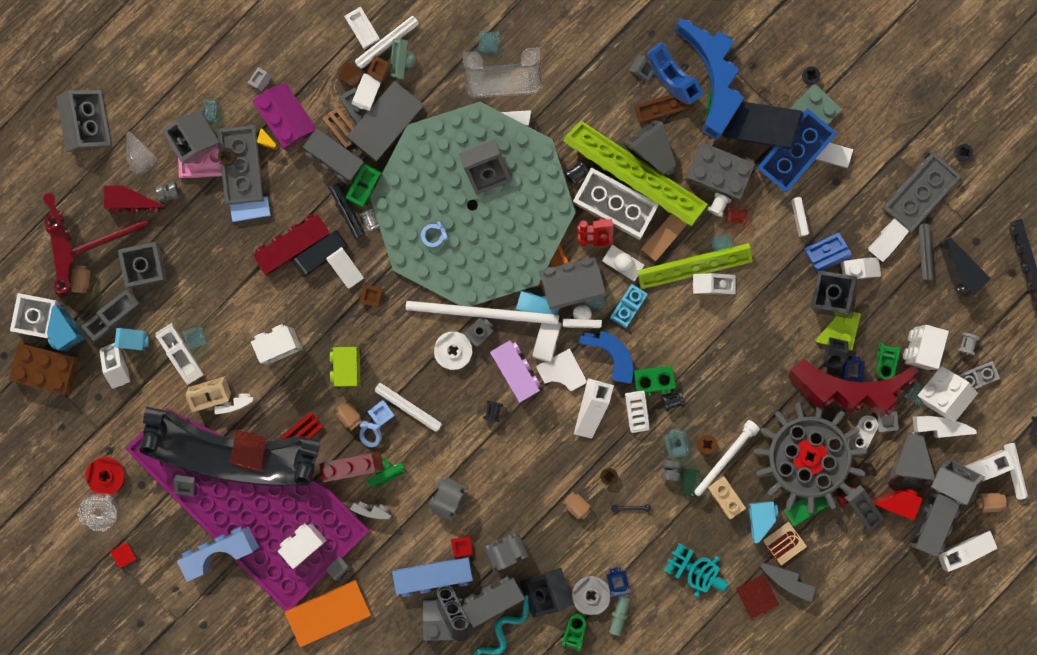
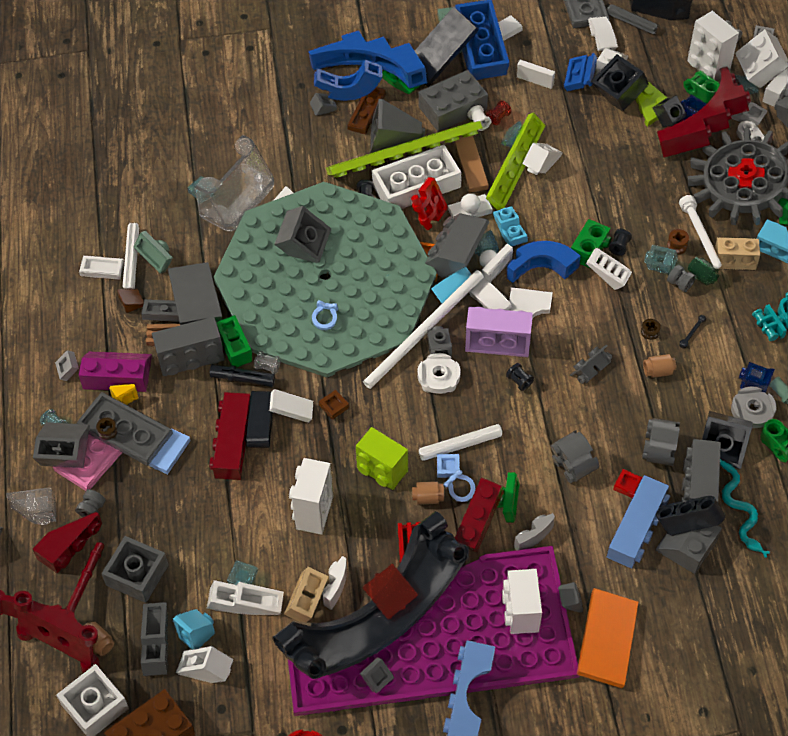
camera: 55 degrees left, 30 degrees down
dark azure slope [47,305,86,351] -> none
white slope [352,73,382,111] -> none
reddish brown plate [367,56,393,82] -> none
white slope [574,378,614,438] -> none
black bush [802,66,820,85] -> none
none -> dark grey hinge [570,345,612,384]

